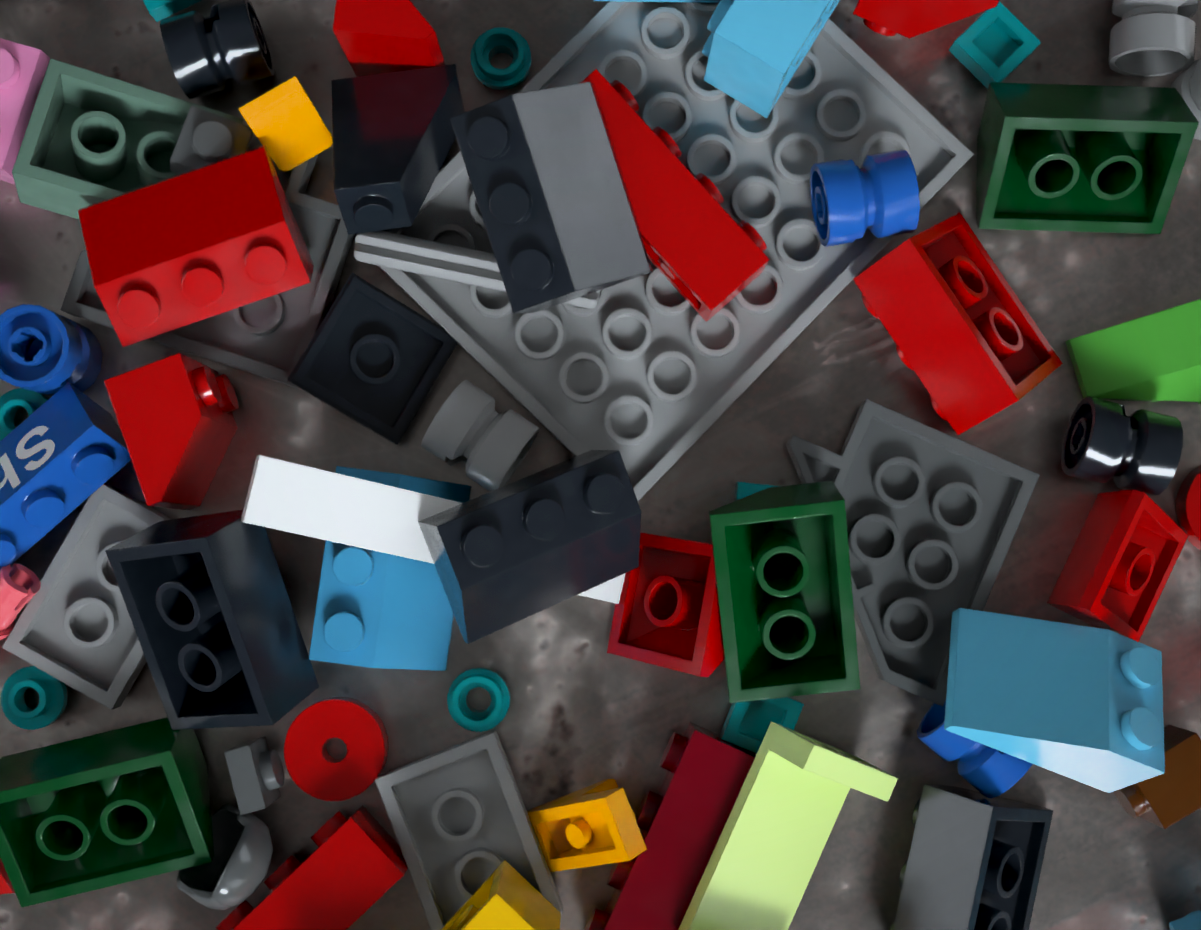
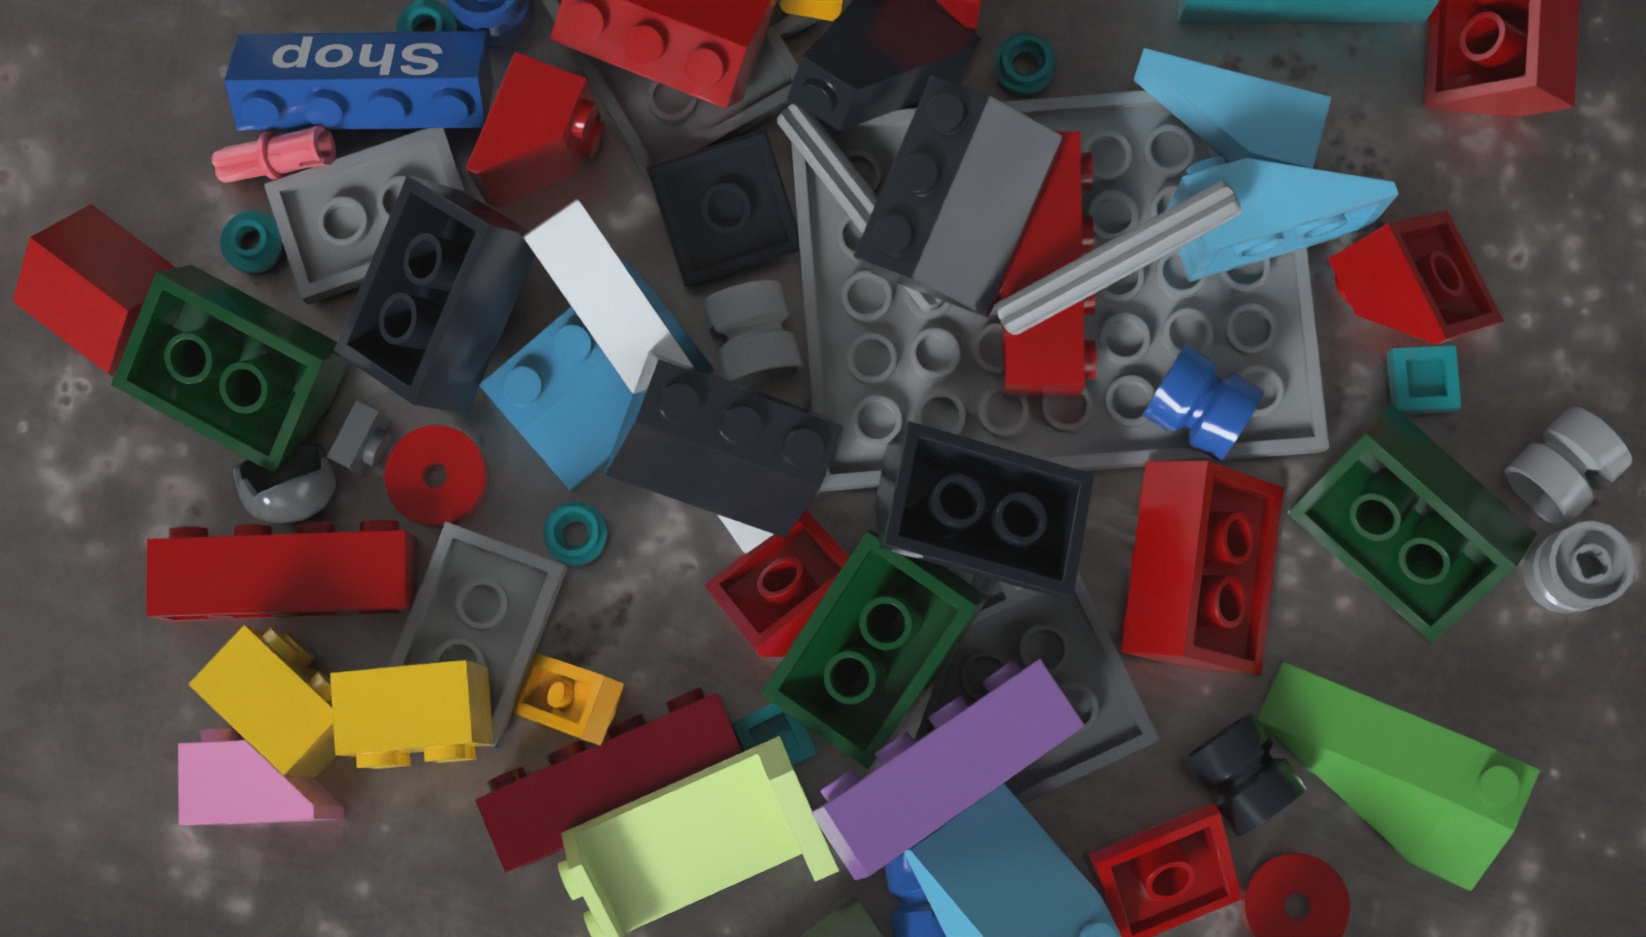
camera: 50 degrees right, 5 degrees down
none -> medium lavender brick [811,659,1085,881]
none -> black slope [875,421,1094,601]
none -> light grey axle [996,181,1242,335]

